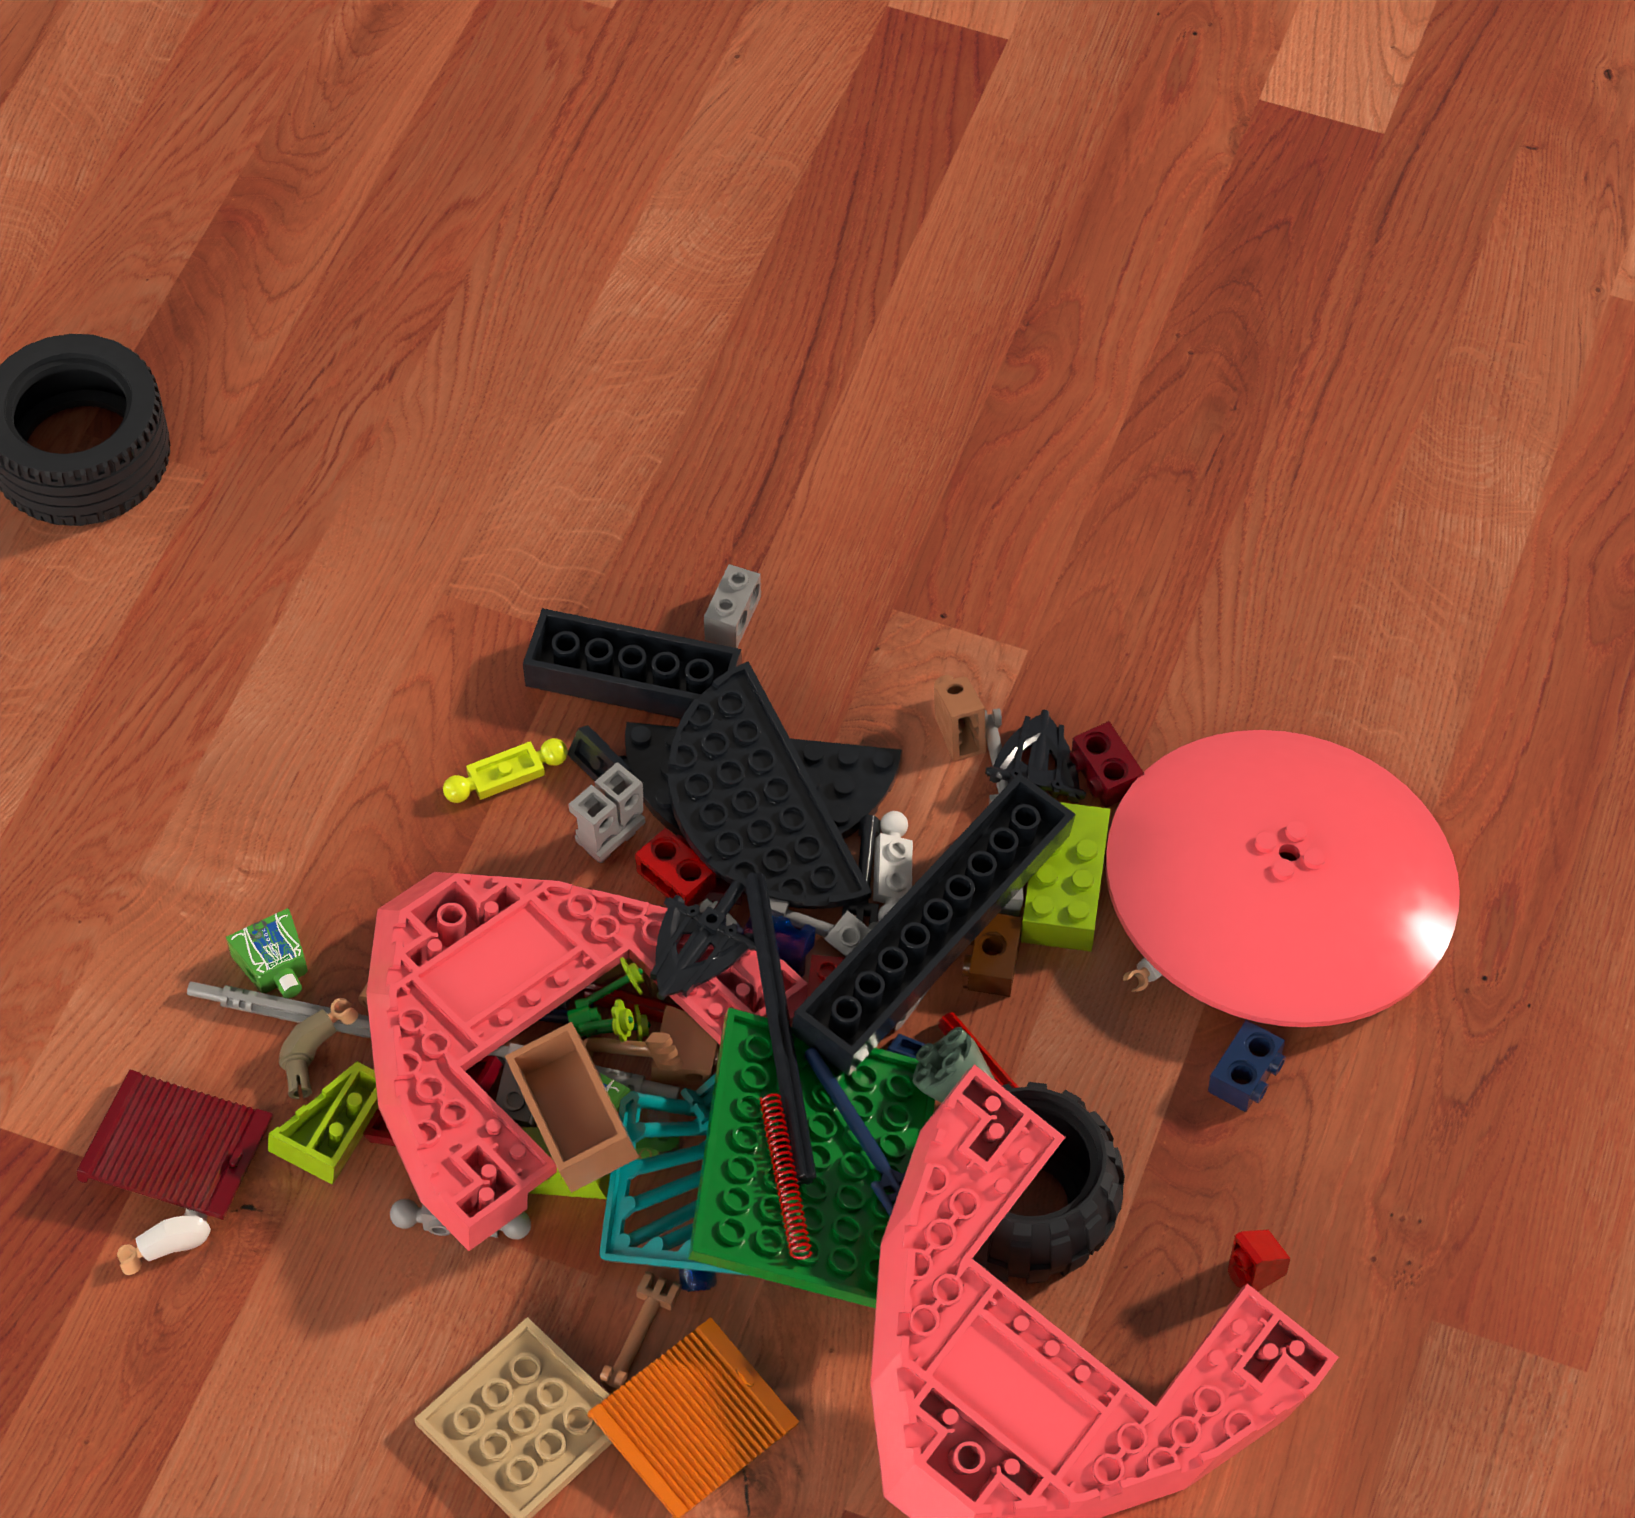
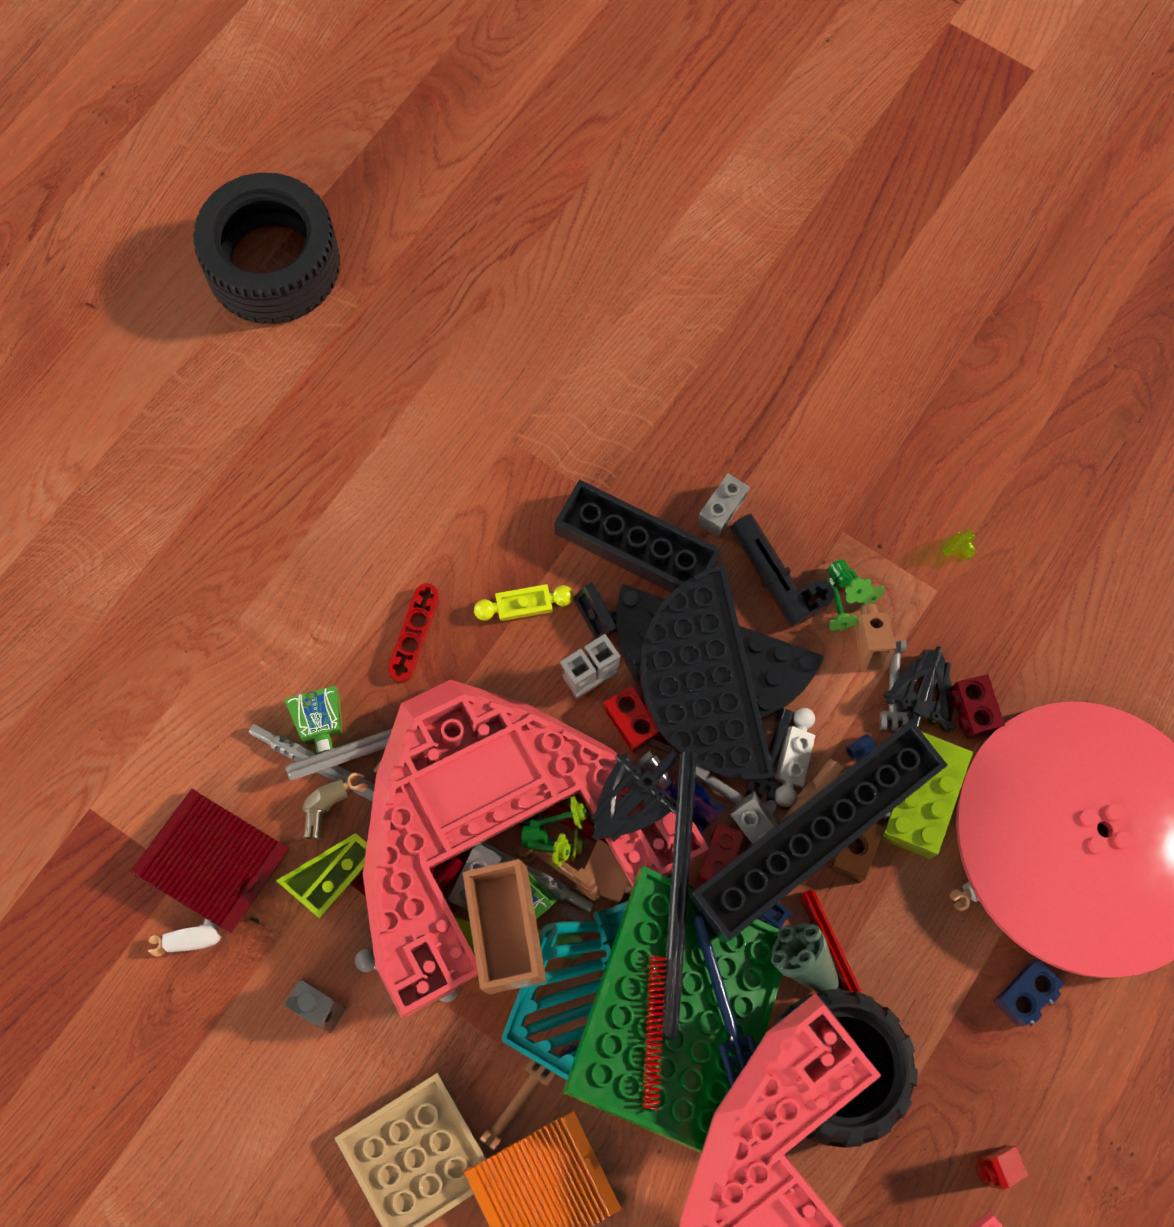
camera: 10 degrees right, 15 degrees up
none -> dark grey torso [284,979,346,1033]
none -> light grey axle [286,729,392,780]
none -> red beam [388,583,439,683]
none -> black piece [730,514,834,628]
none -> plant [827,559,885,631]
none -> clear neon green tile [940,529,977,561]

